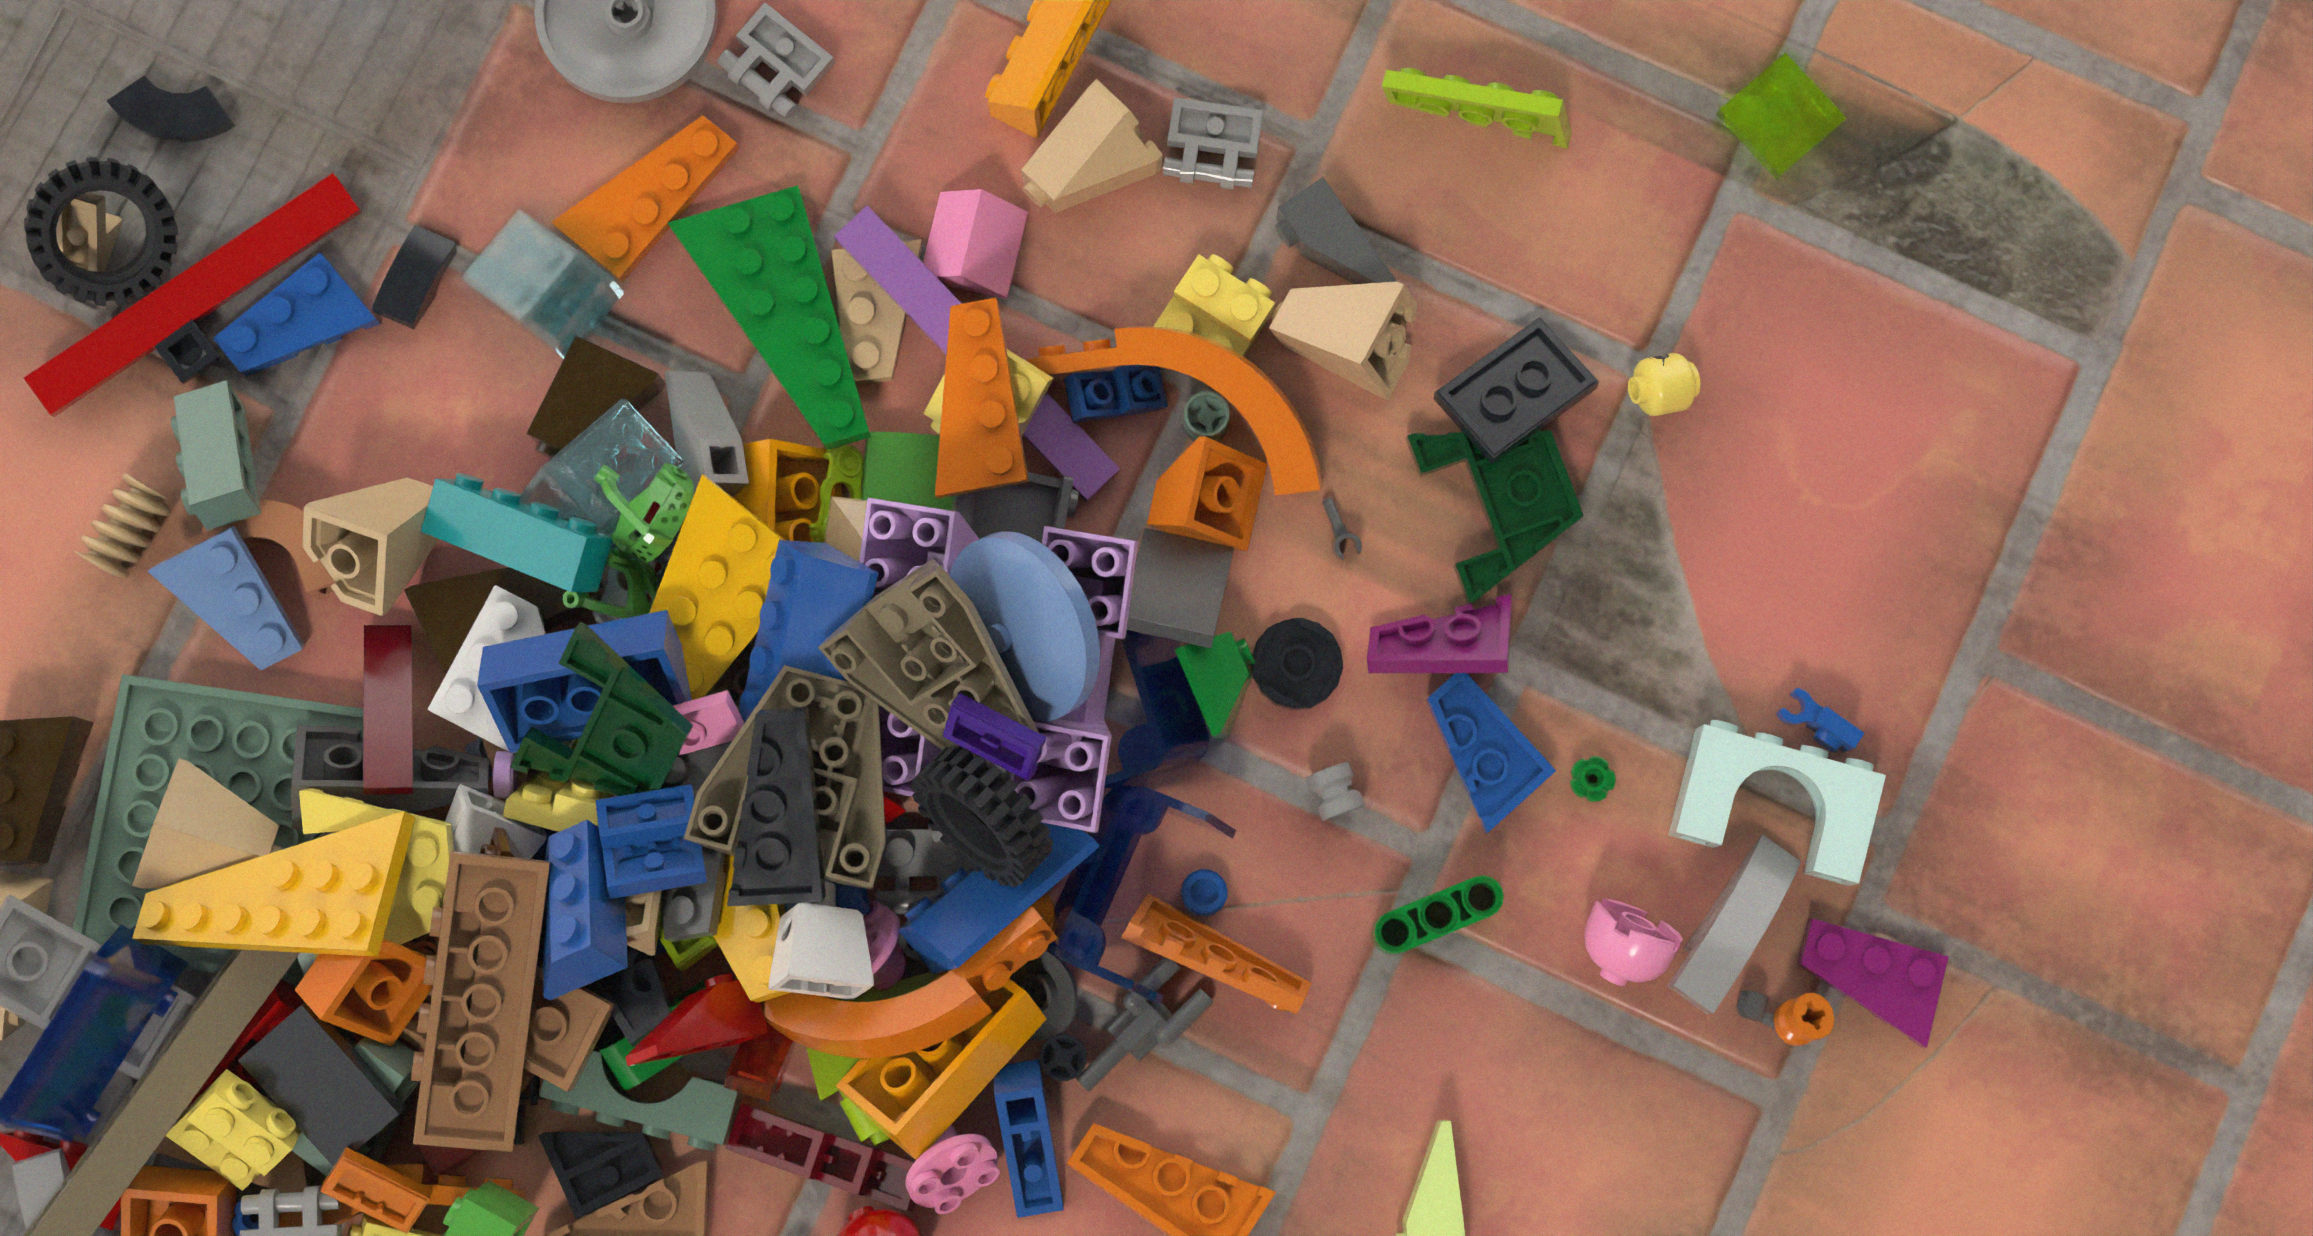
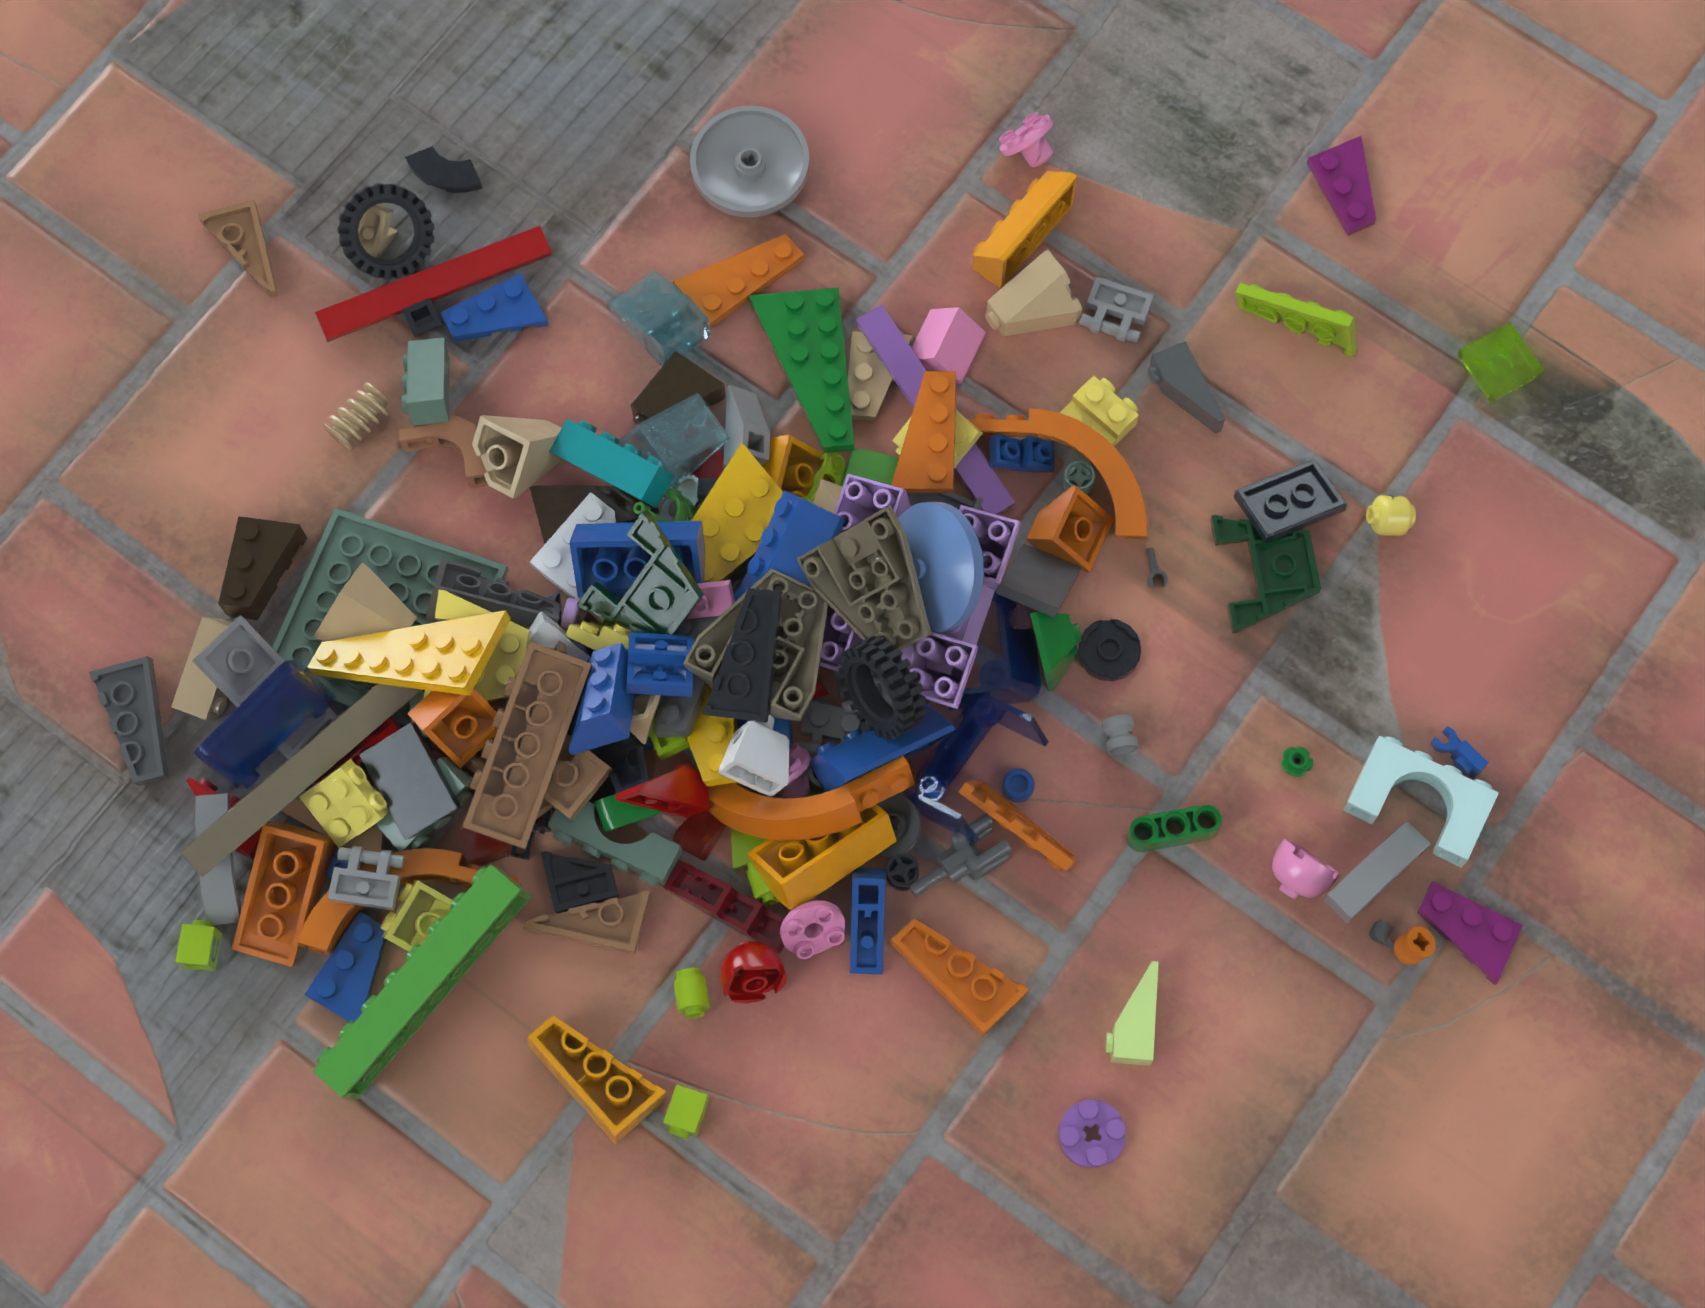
camera: 15 degrees right, 10 degrees down
medium blue wing [147,525,305,670] -> none
orange plate [320,1147,433,1234] -> none
dark red slope [363,625,413,795] -> none
black slope [372,225,457,330] -> none
bright green helmet [593,463,694,563] -> none
light grey plate [717,3,835,119] -> none
dark purple tile [942,693,1047,781] -> none
tan slope [1269,282,1417,400] -> none
magenta wing [1367,594,1513,673] -> none
blue wing [1426,673,1556,834] -> none

